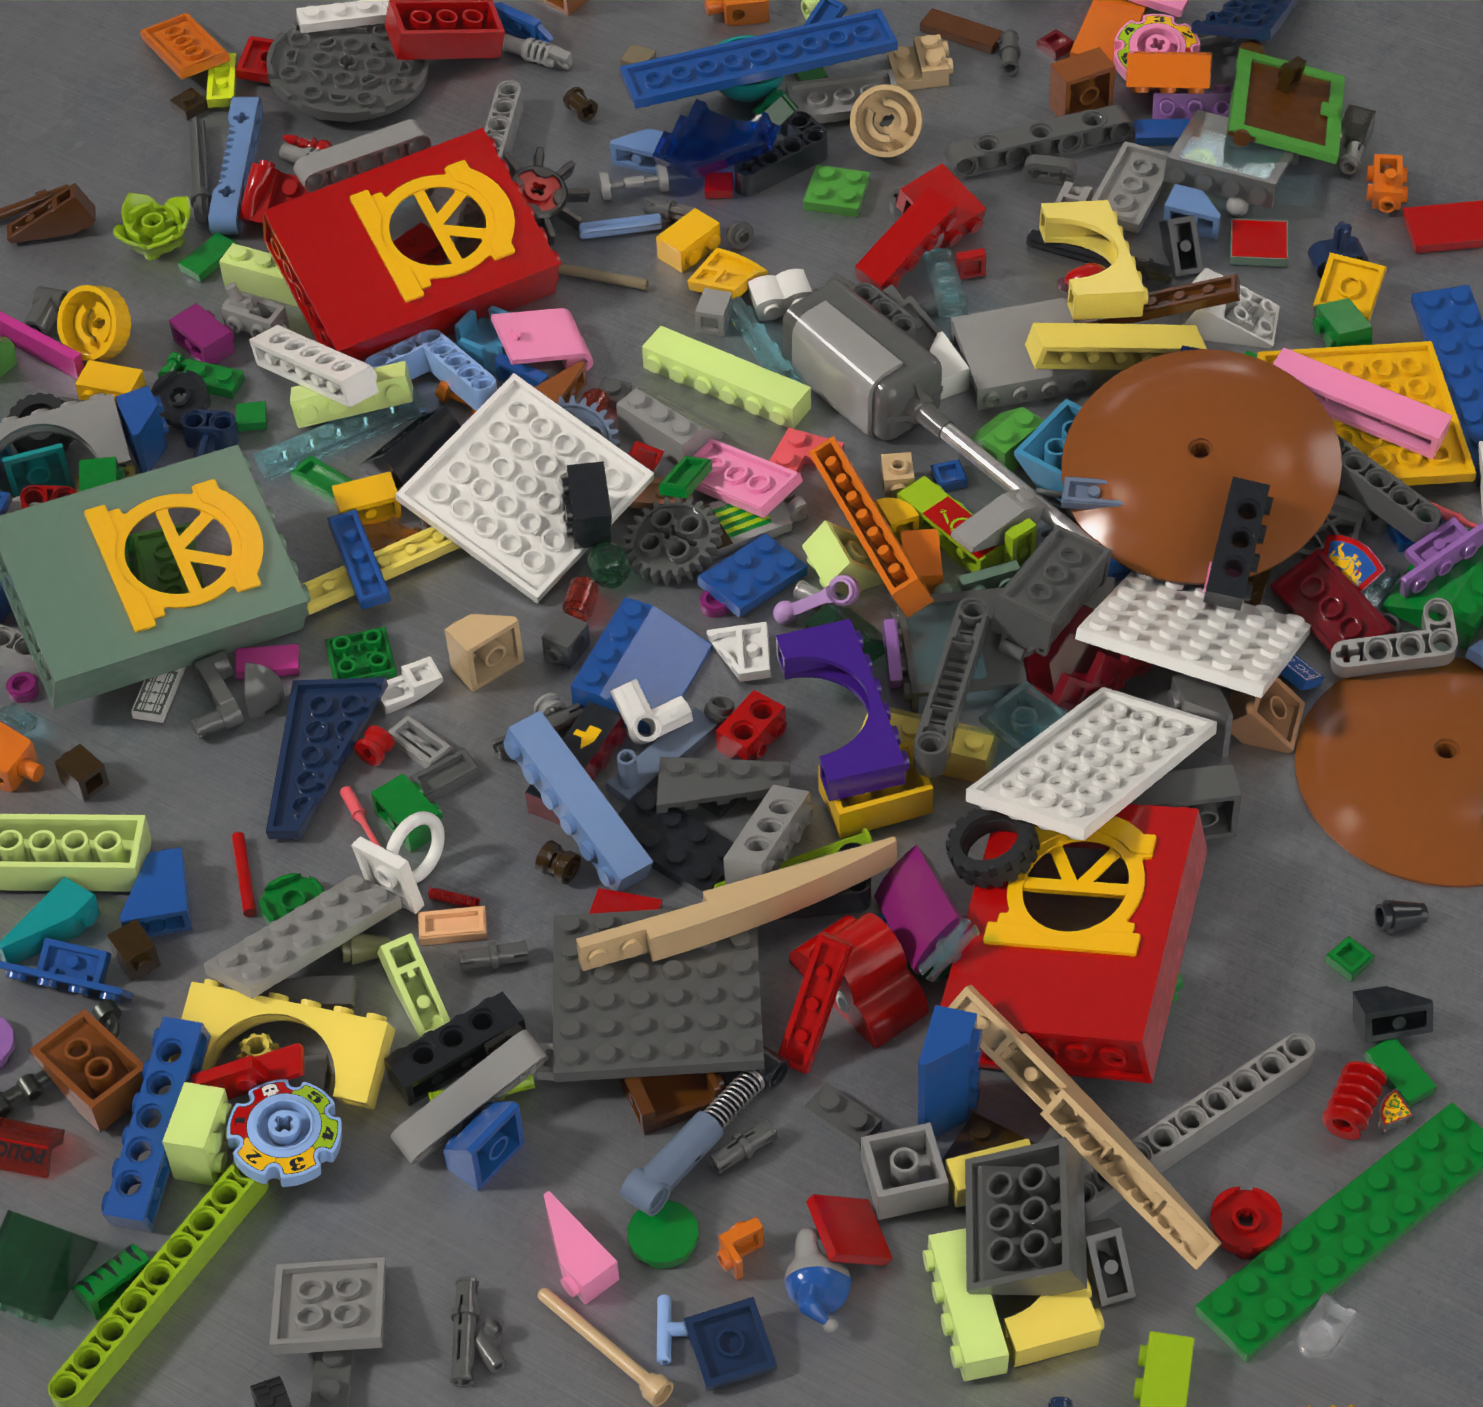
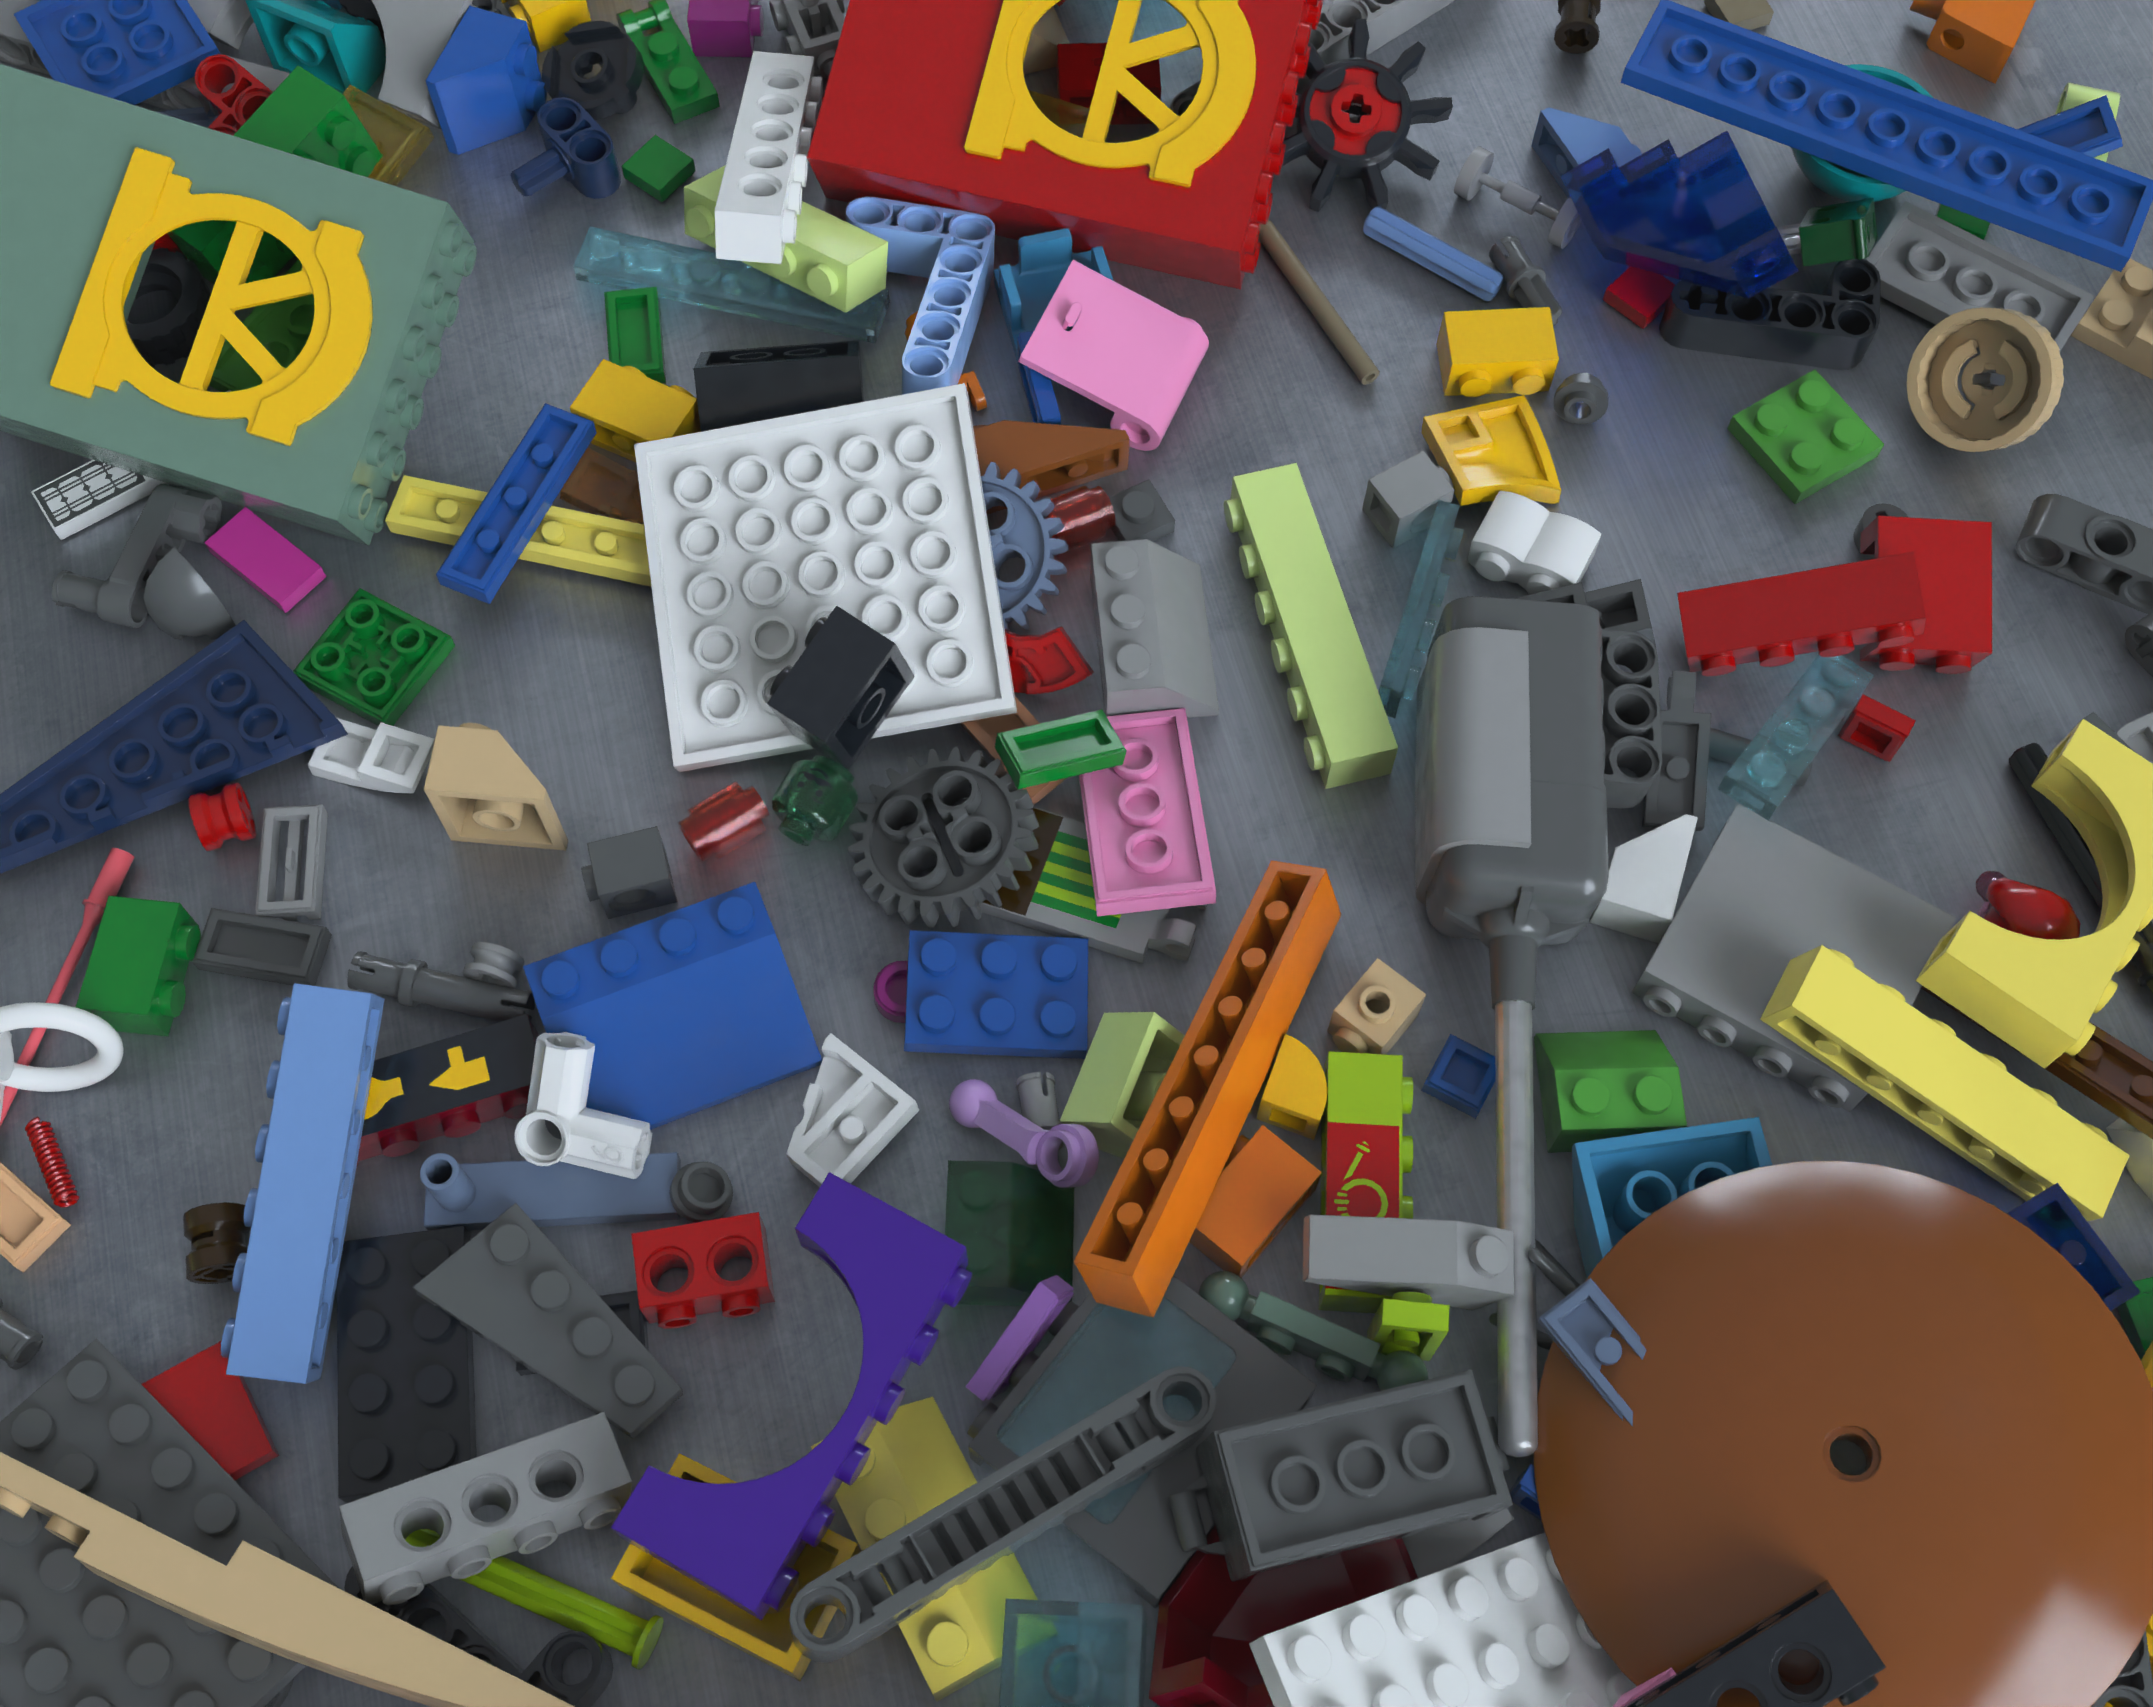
camera: 40 degrees right, 15 degrees up
coral plate [770,428,844,473] -> none

